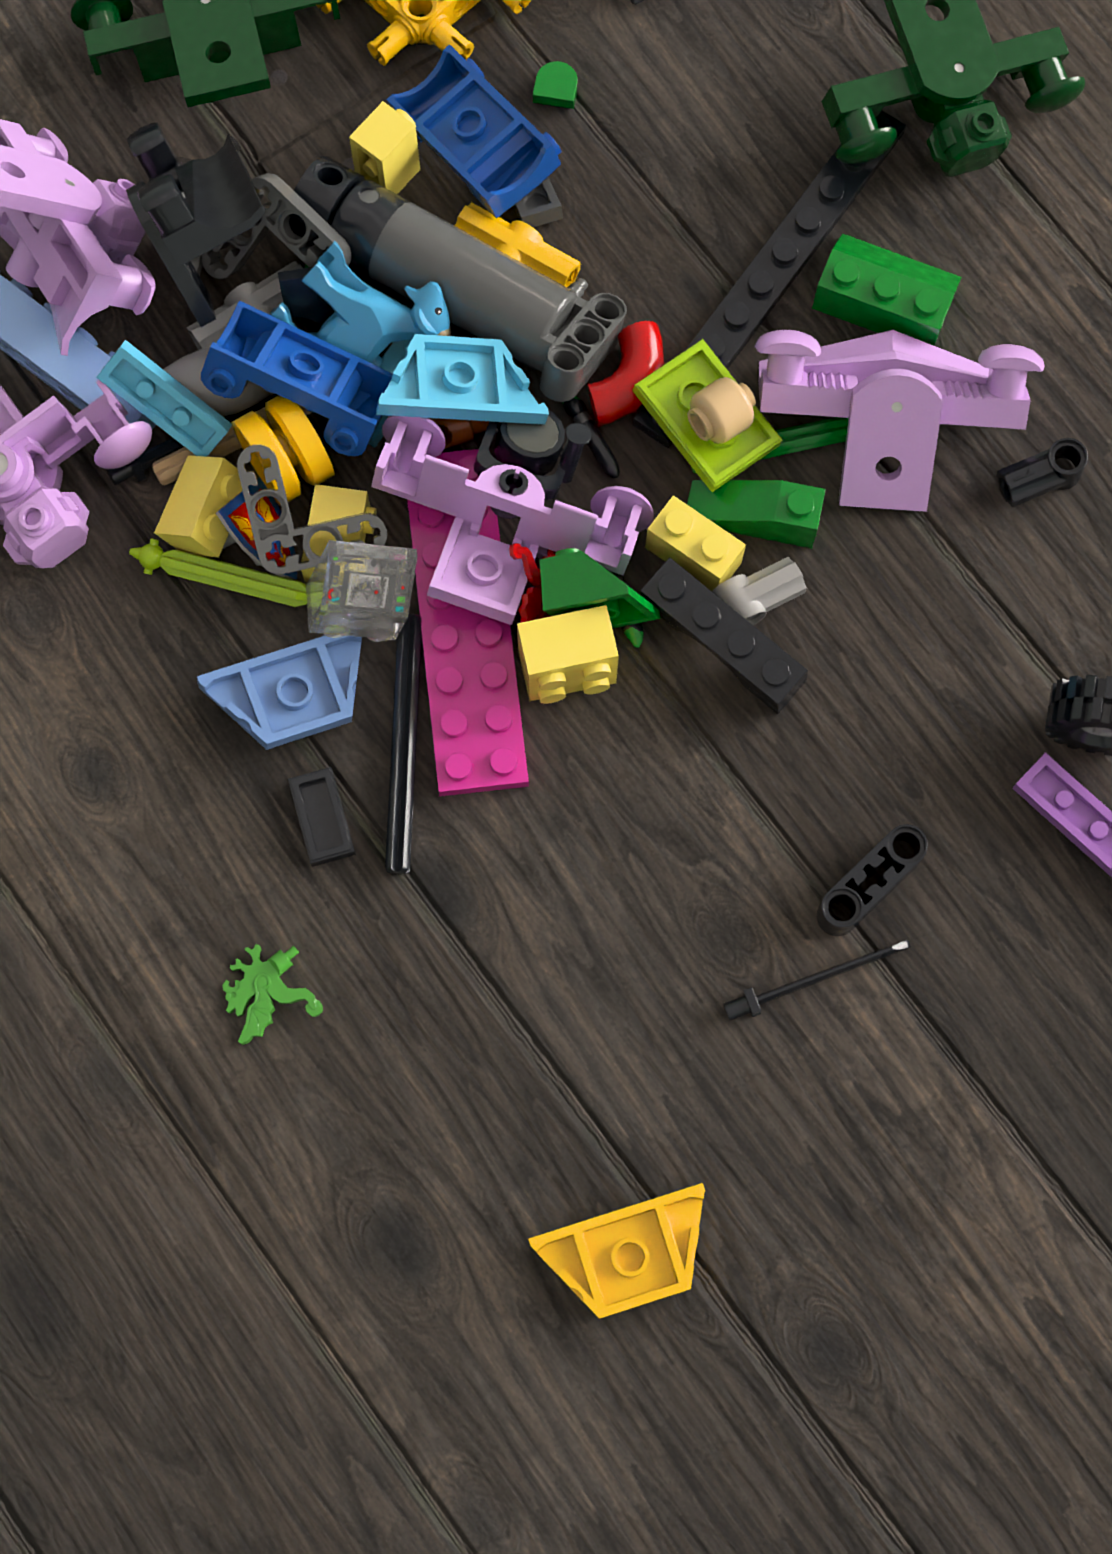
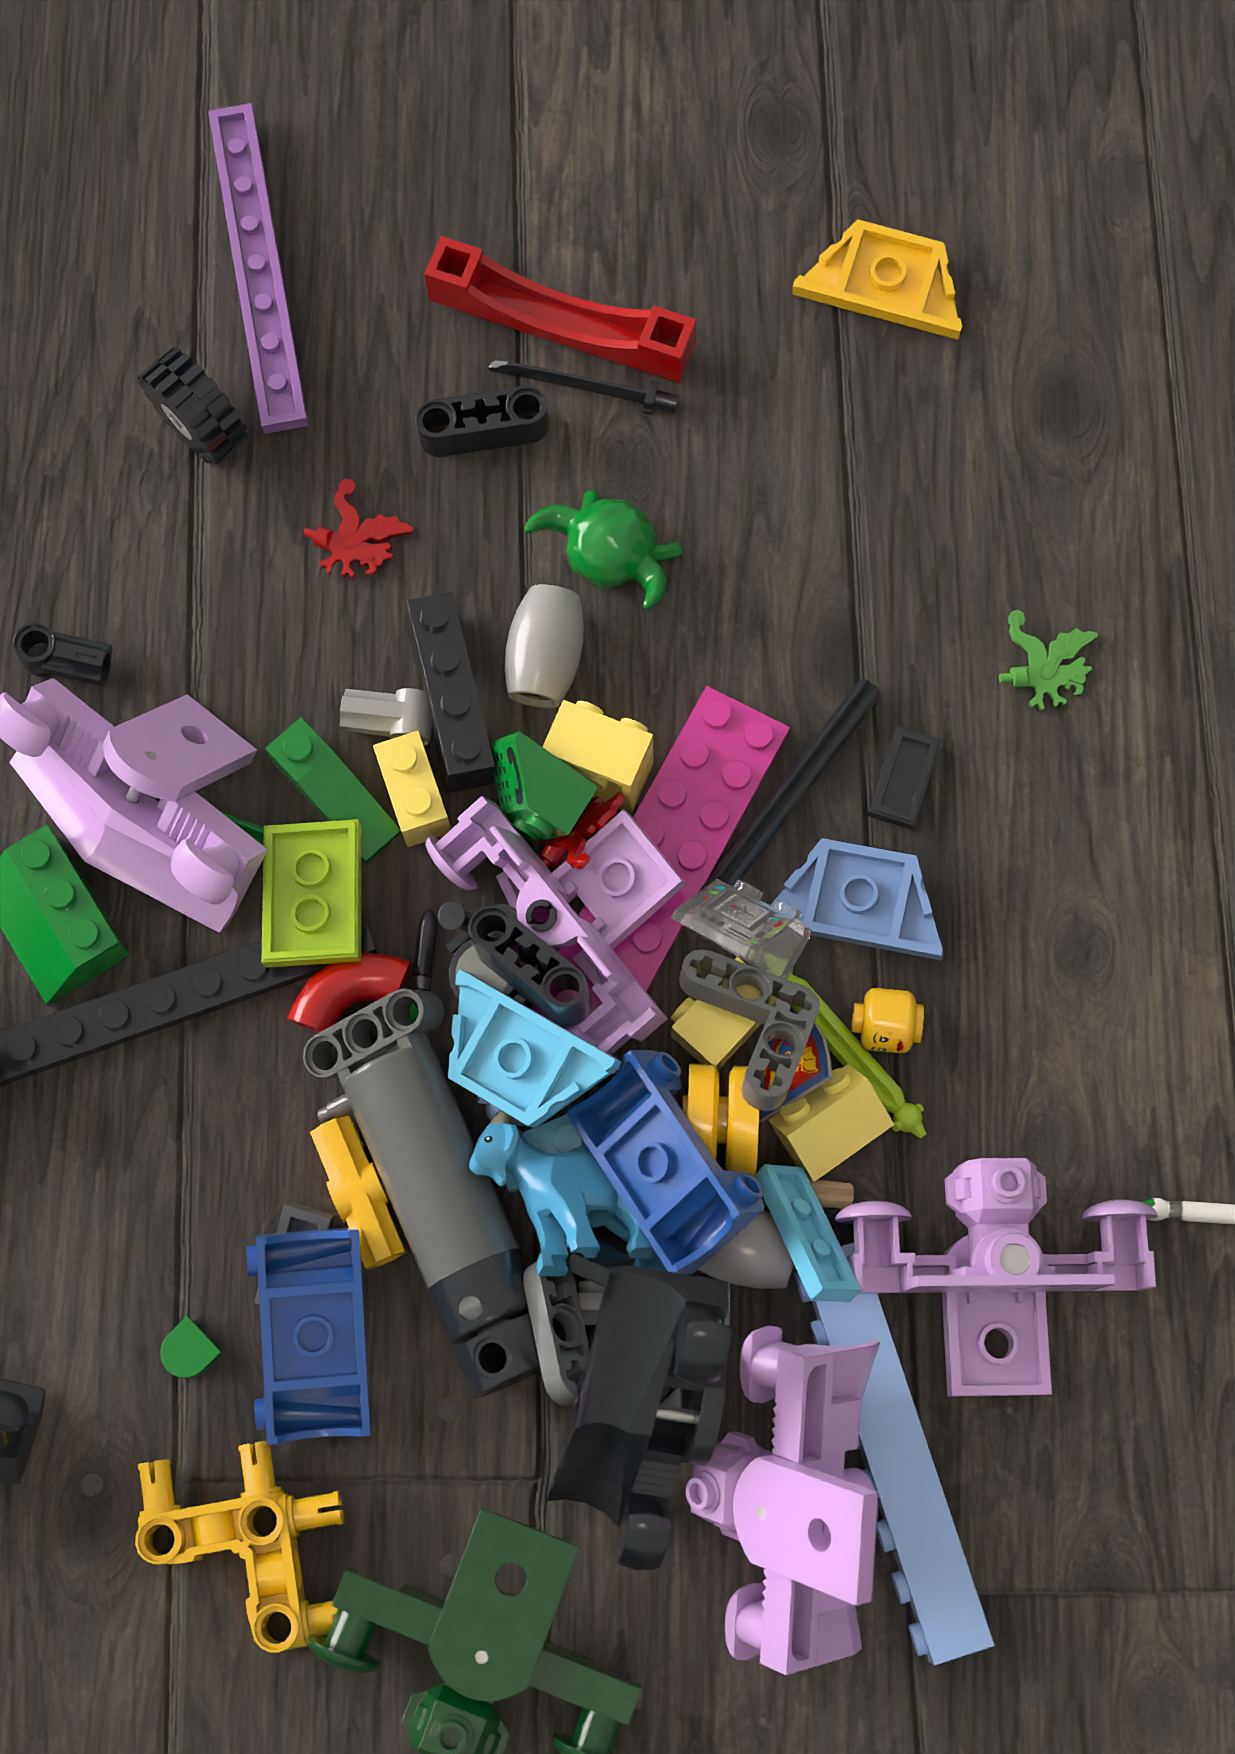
camera: 140 degrees left, 0 degrees up
light yellow brick [349,101,420,194] -> none
tan head [687,377,756,444] -> none
none -> red piece [303,479,413,579]
none -> red arch [424,236,696,383]
none -> black beam [468,906,592,1026]
none -> light grey piece [505,584,584,709]
none -> green piece [525,490,682,610]
none -> yellow head [851,988,924,1053]

